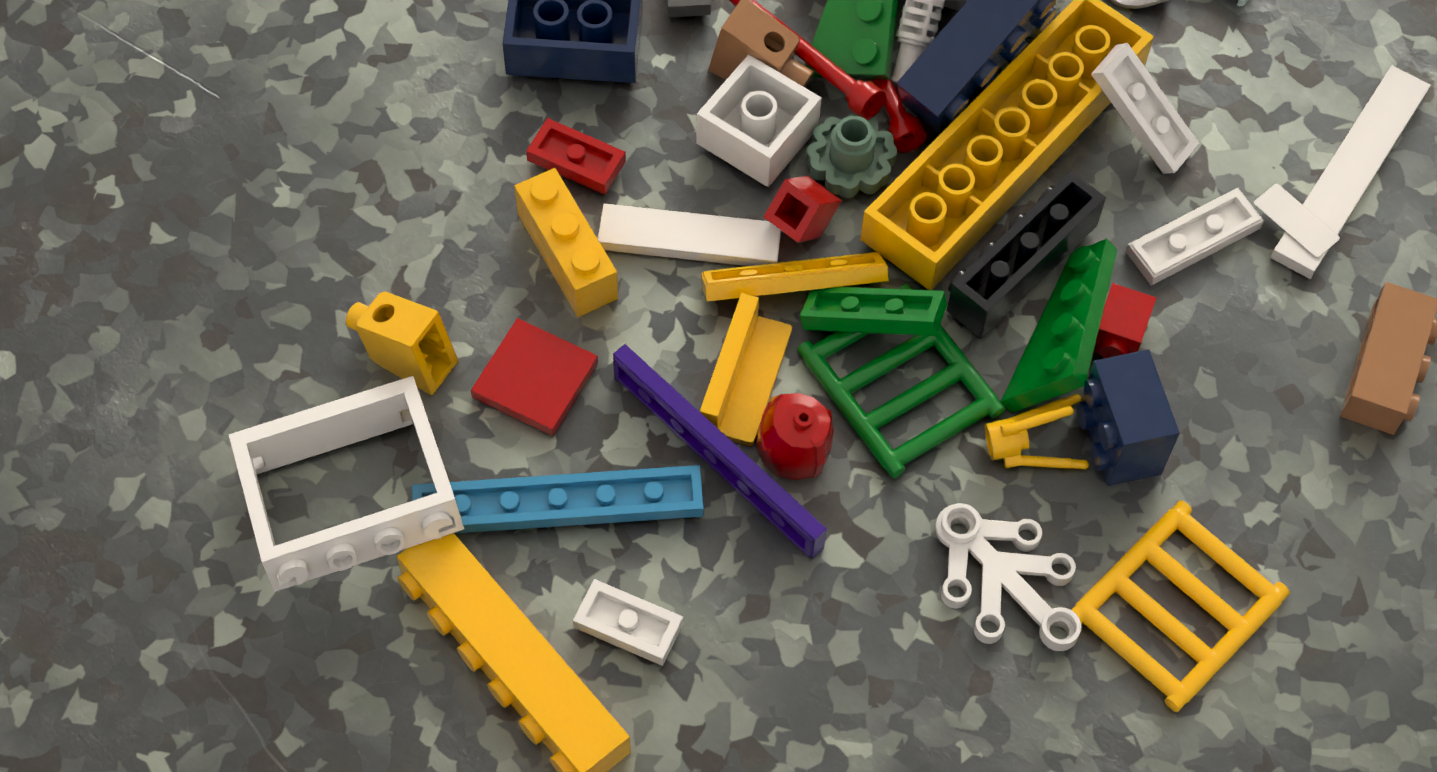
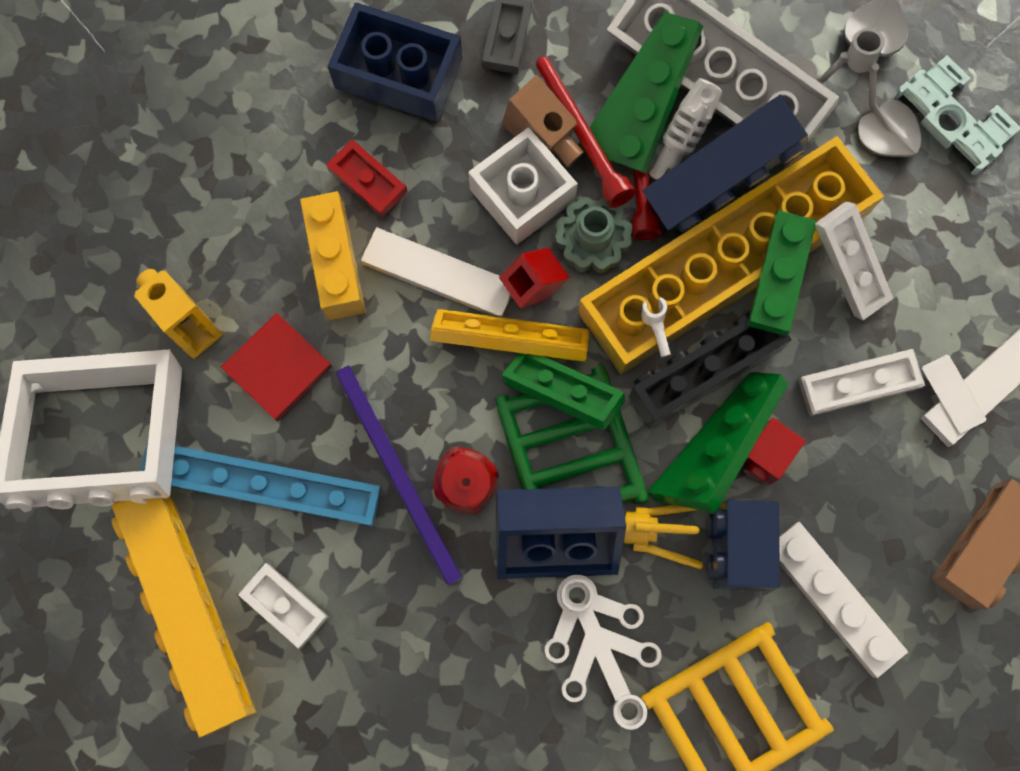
camera: 20 degrees right, 15 degrees up
yellow panel [700,293,792,446] -> none
none -> dark blue slope [496,486,626,579]
none -> white hand [641,297,671,357]
none -> green plate [747,210,817,336]
none -> white plate [779,522,908,678]

